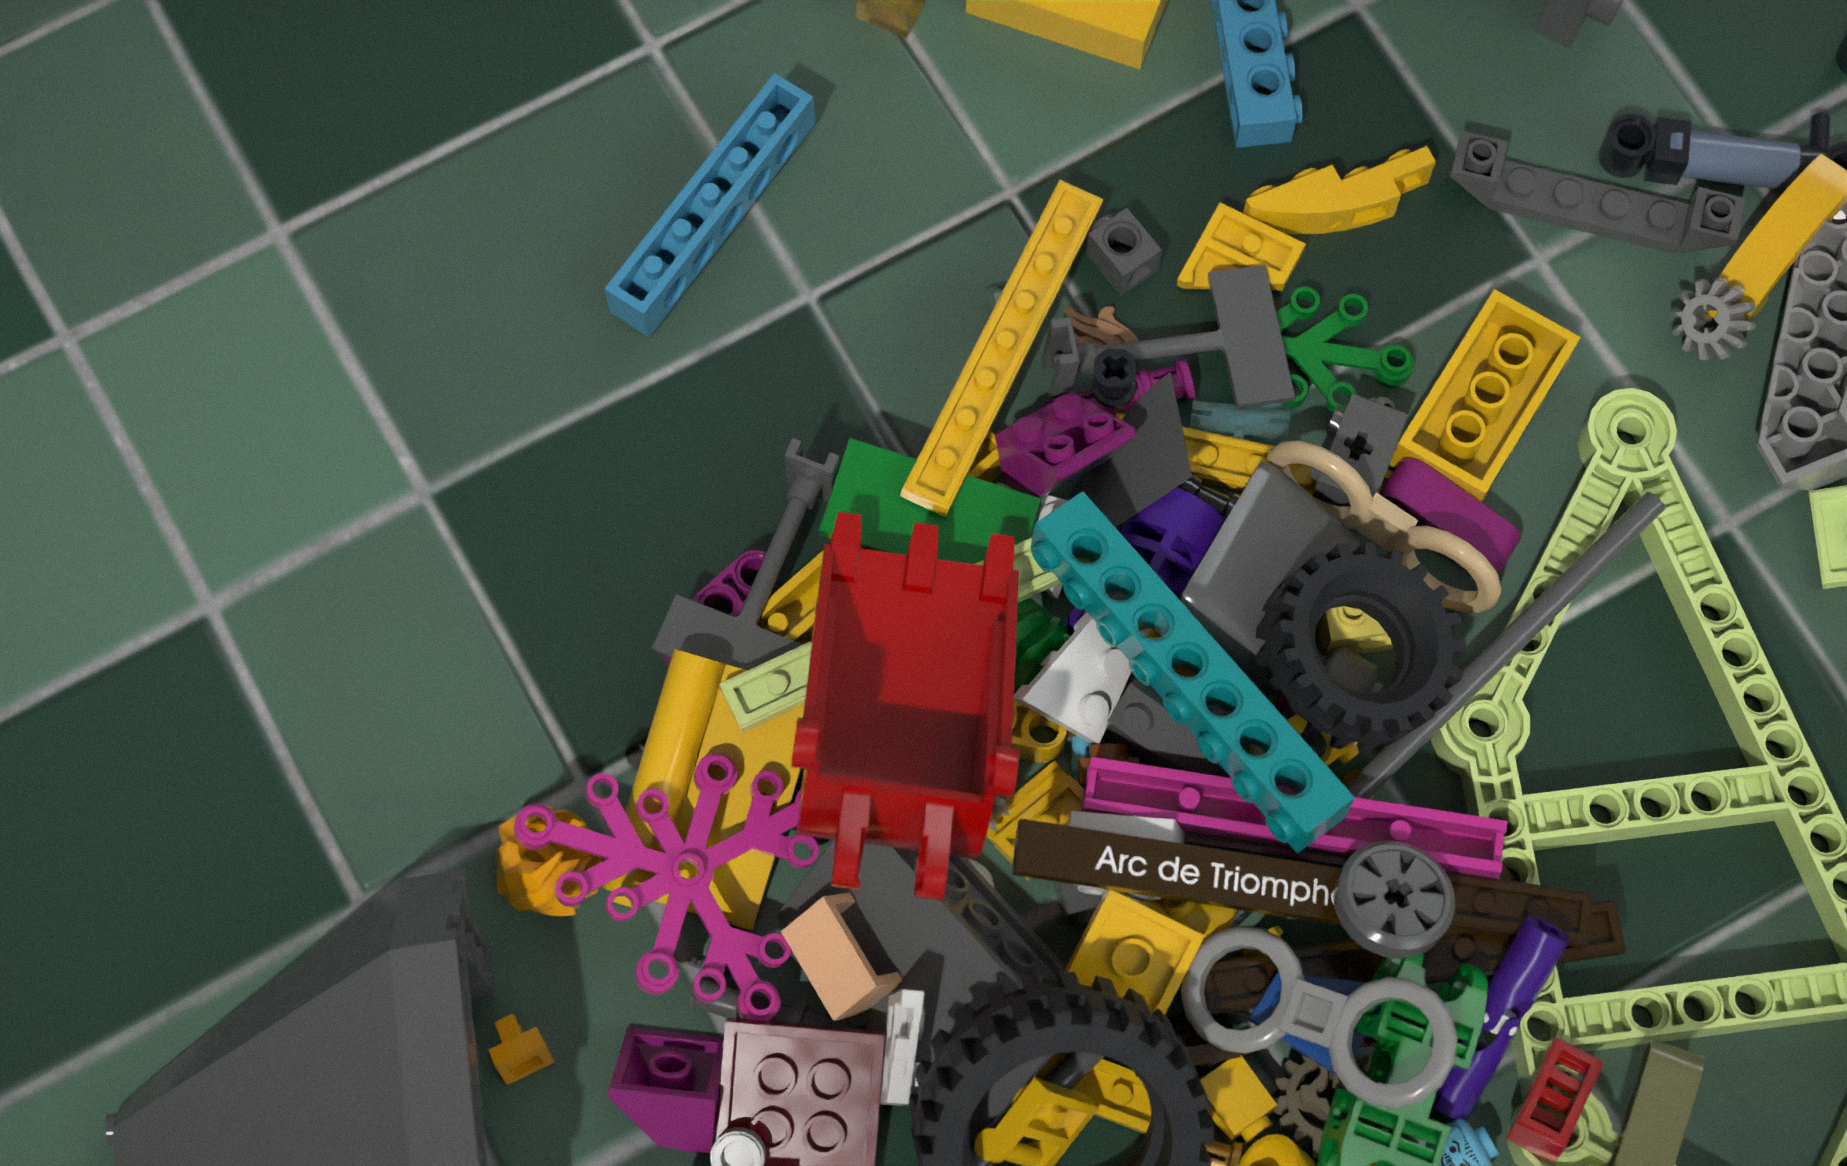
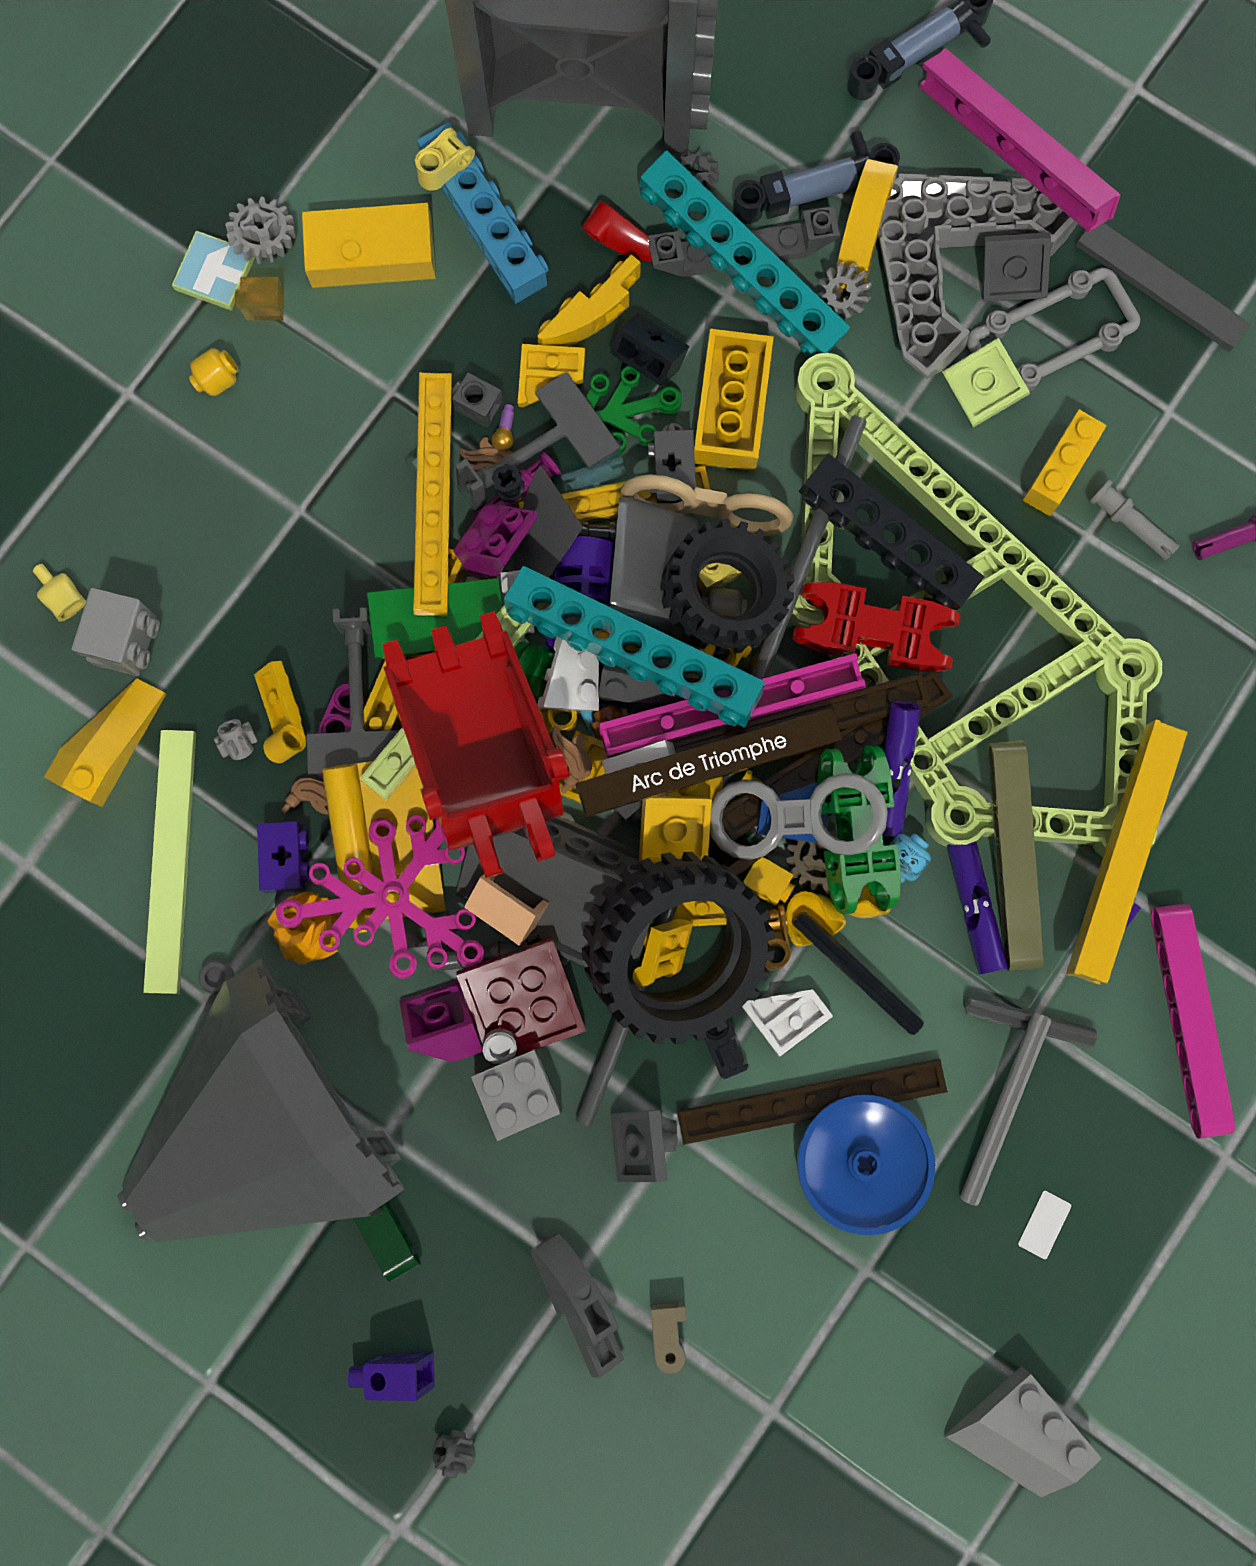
camera: 25 degrees left, 10 degrees up
light orange tile [488,1013,555,1085] -> none
dark azure brick [604,73,816,337] -> none
white wing [880,990,924,1106] -> none
dark grey wheel [1333,841,1455,958] -> none
magenta beam [1379,457,1521,576] -> none
red slope [1507,1037,1604,1163] -> none
none -> light yellow piece [33,564,86,622]
none -> yellow wedge [44,678,166,807]
none -> light grey piece [71,588,160,677]
none -> yellowish green tile [143,730,196,994]
none -> yellow head [189,348,239,396]
none -> dark grey tile [198,960,234,994]
none -> light grey gear [214,719,258,760]
none -> yellow plate [254,661,306,764]
none -> dark purple brick [257,821,310,893]
none -> medium nougat piece [282,778,329,815]
none -> piece [492,404,514,451]
none -> medium nougat piece [552,726,592,793]
none -> red piece [581,201,652,262]
none -> black brick [610,312,690,387]
none -> teal brick [639,150,851,358]
none -> dark grey gear [675,148,719,192]
none -> red piece [792,582,961,672]
none -> black brick [798,453,985,611]

